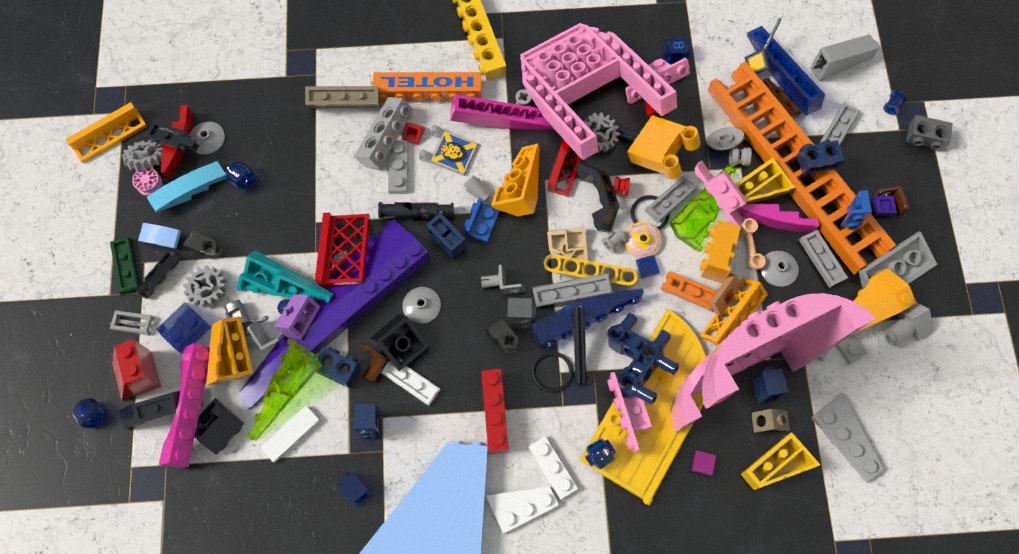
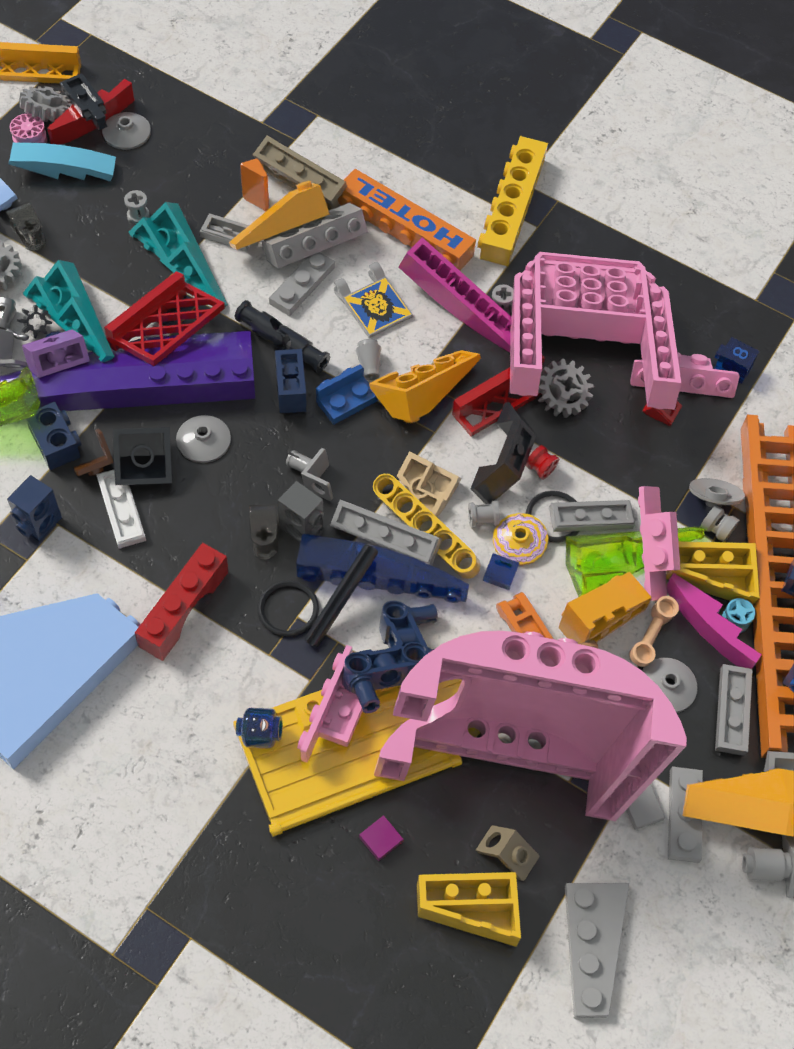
camera: 30 degrees right, 10 degrees down
clear blue head [226,162,254,189] -> none
red slope [401,122,426,145] -> none
white wing [486,486,559,534] -> none
white plate [528,436,578,500] -> none
light orange piece [618,115,701,179] -> none
dark blue brick [753,367,789,404] -> none
none -> black gear [17,305,52,338]
none -> light grey bush [124,190,150,224]
none -> teal wedge [129,202,228,307]
none -> light grey tile [200,213,249,251]
none -> light orange wedge [229,181,329,250]
none -> orange slope [240,158,269,211]
none -> medium azure wheel [722,598,755,633]

